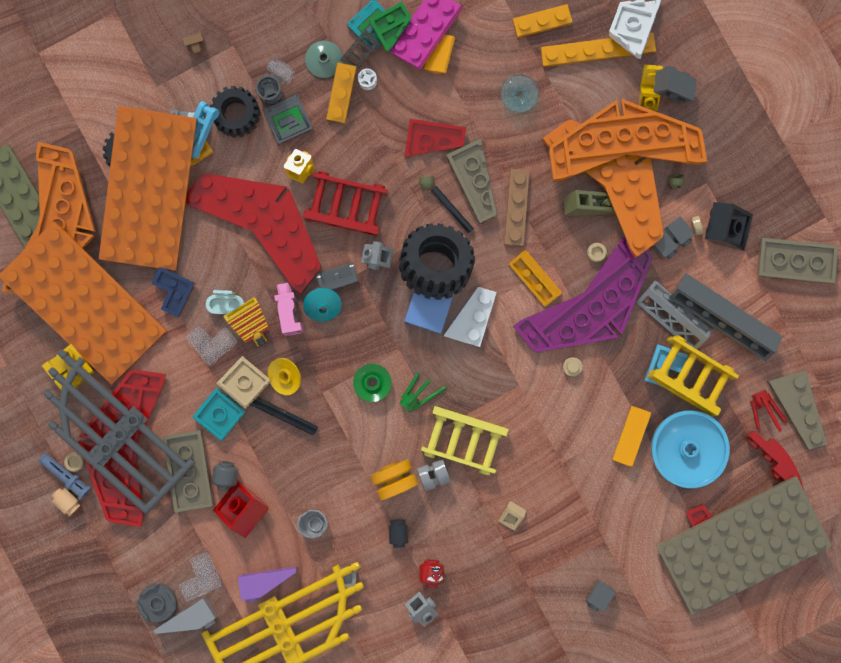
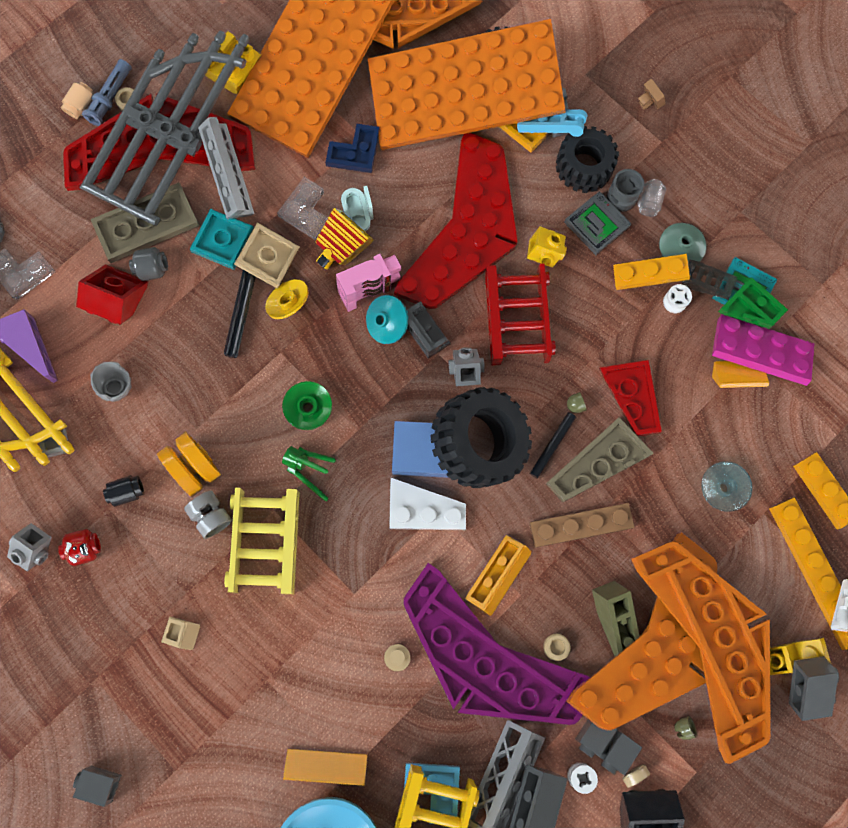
camera: 70 degrees right, 10 degrees down
none -> light grey fence [198,117,254,219]
none -> white wheel [567,762,598,794]

